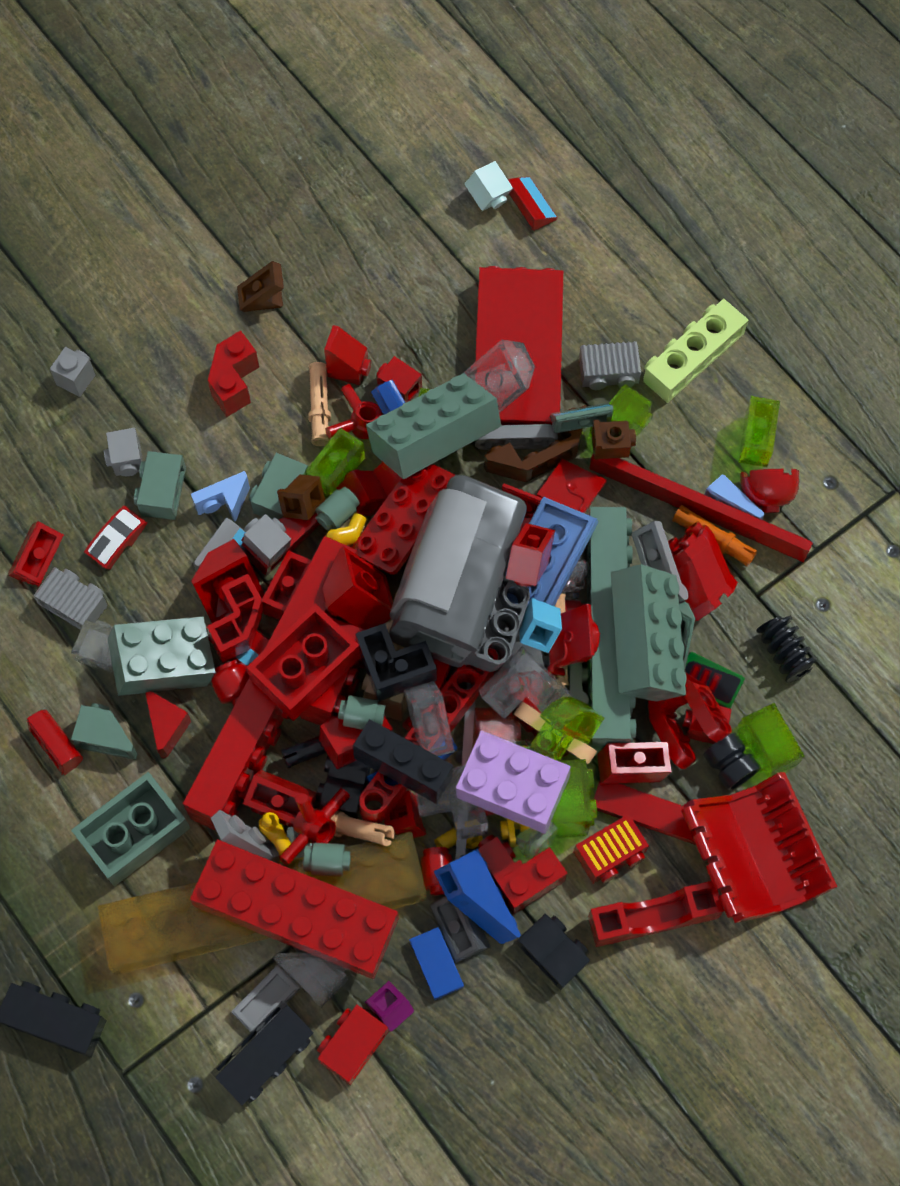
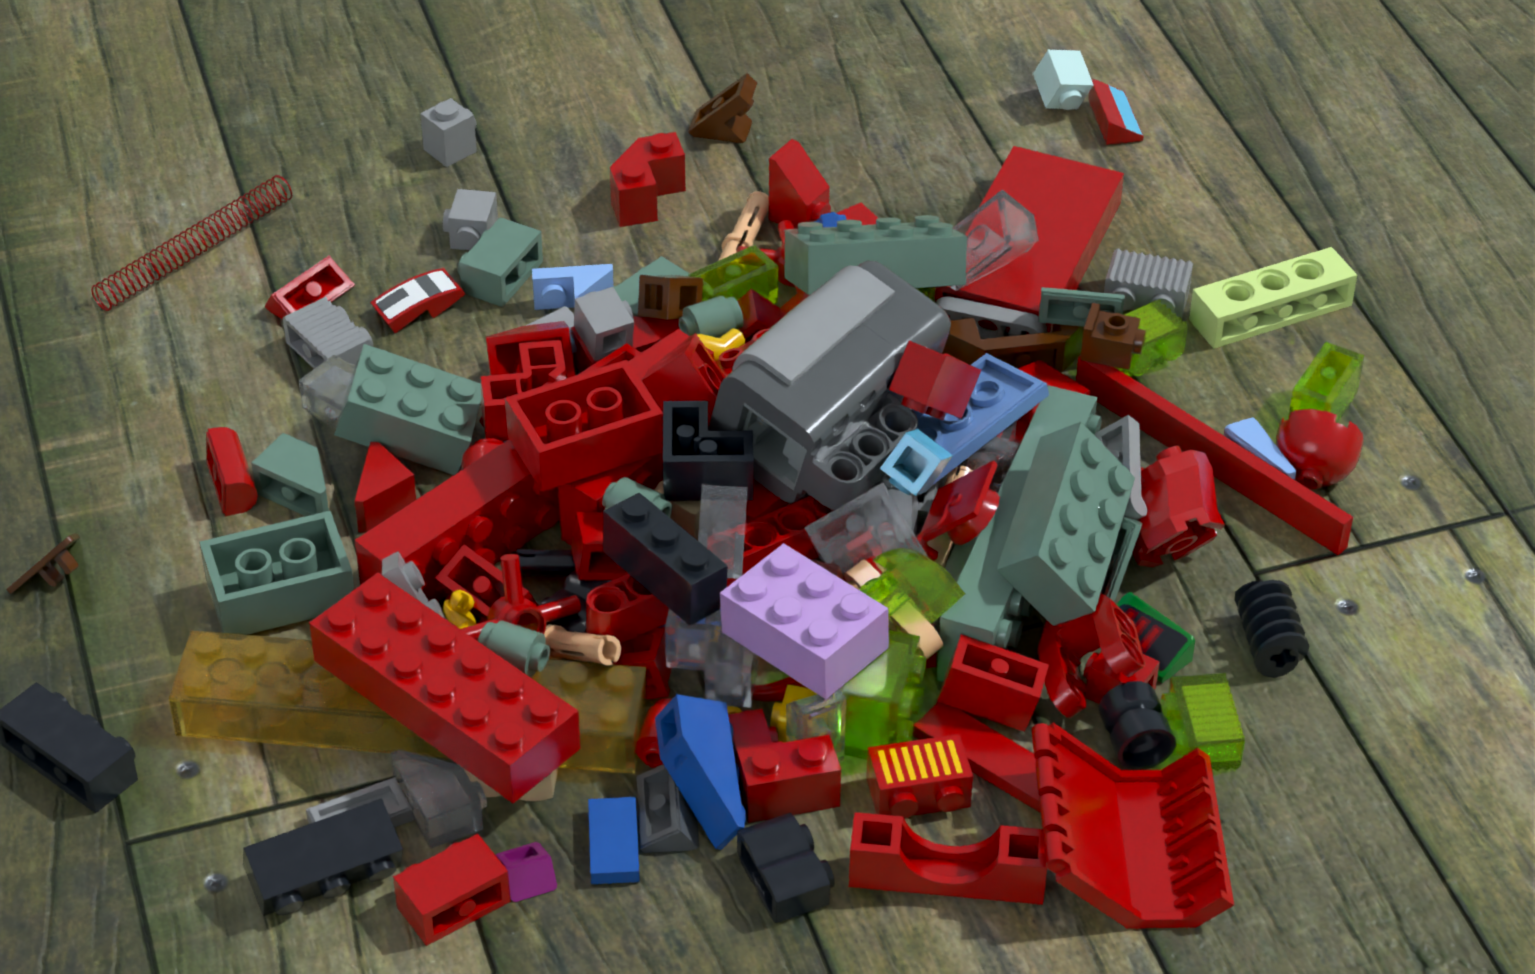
camera: 20 degrees right, 25 degrees down
orange pin [672,505,757,567] -> none

